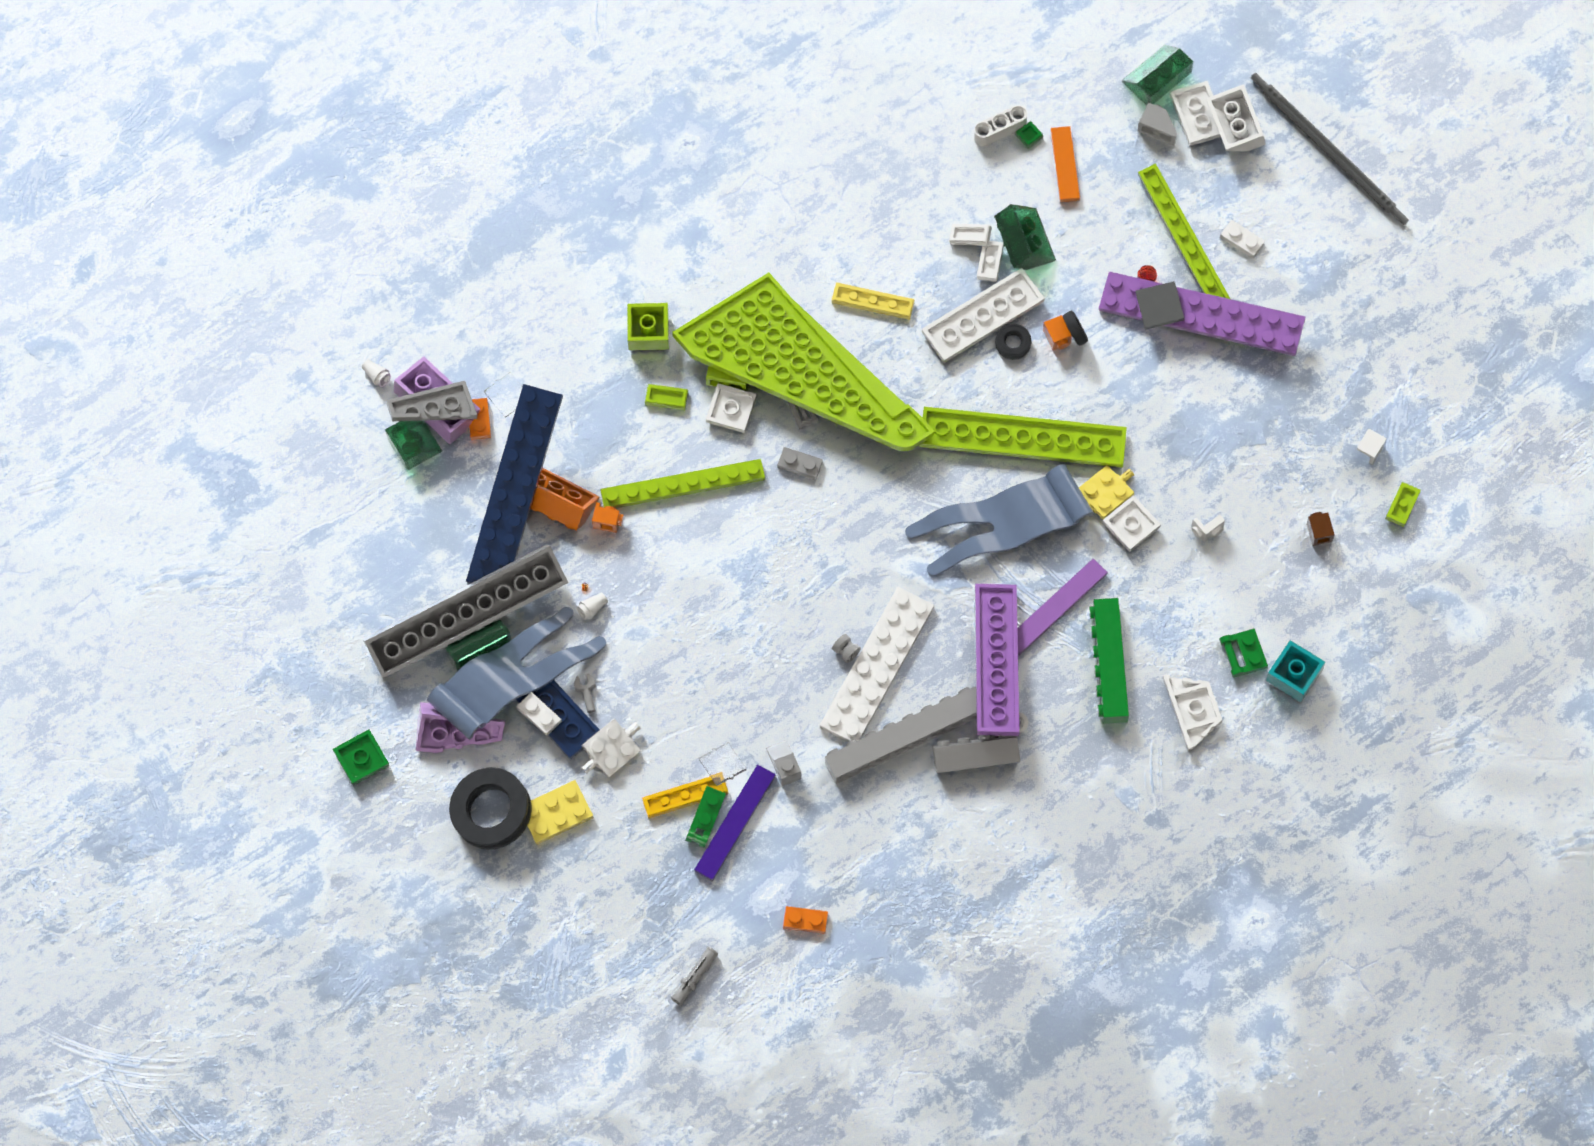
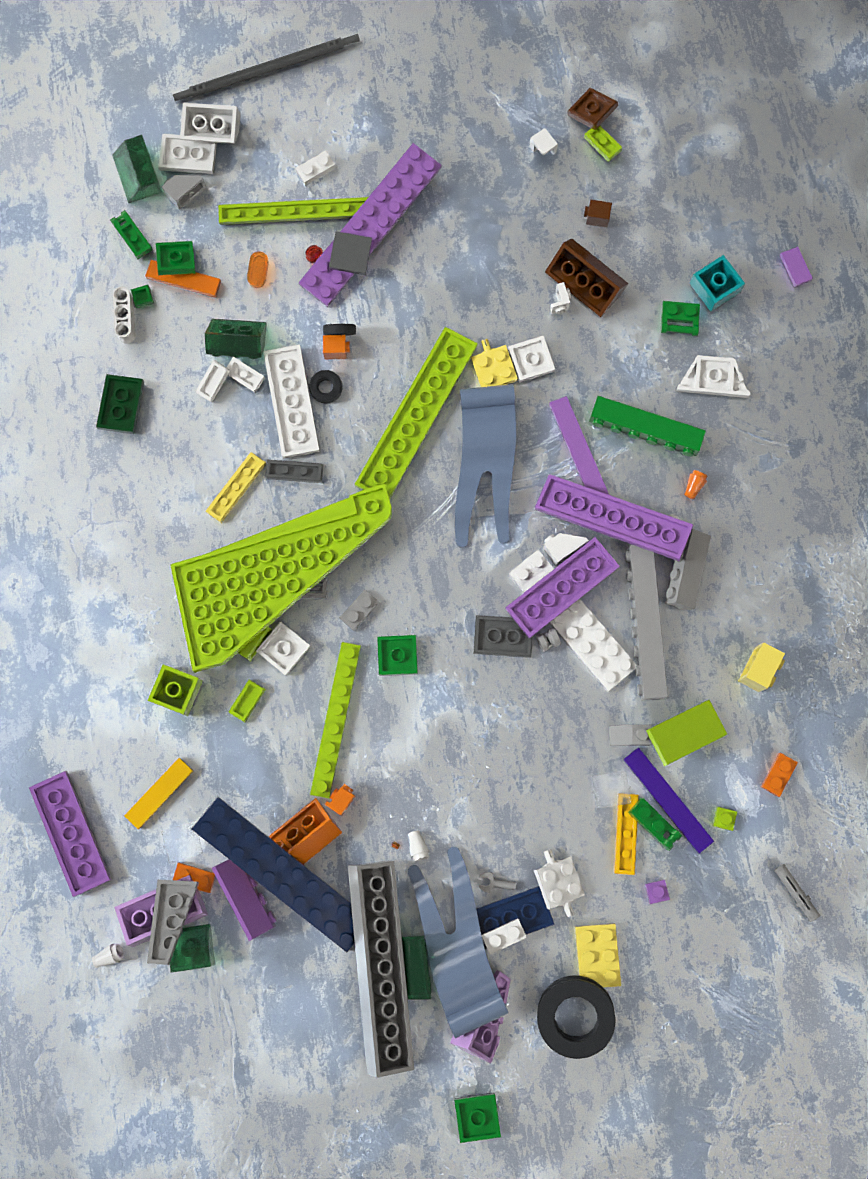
camera: 65 degrees left, 10 degrees up
none -> medium lavender plate [29,771,112,897]
none -> dark green plate [96,374,144,434]
none -> green plate [110,210,153,259]
none -> yellow tile [124,758,194,829]
none -> green plate [156,241,195,275]
none -> medium lavender slope [212,859,277,941]
none -> clear orange tile [247,251,269,288]
none -> dark grey tile [265,459,324,483]
none -> green plate [377,635,418,676]
none -> dark grey tile [473,615,532,658]
none -> medium lavender plate [505,537,620,639]
none -> white slope [543,533,589,566]
none -> reddish brown slope [545,239,629,317]
none -> reddish brown tile [567,87,618,130]
none -> medium lavender plate [645,879,670,904]
none -> lime tile [646,700,727,766]
none -> orange cone [684,470,708,500]
none -> lime plate [712,807,737,831]
none -> light yellow brick [738,642,785,692]
none -> medium lavender tile [780,247,813,288]

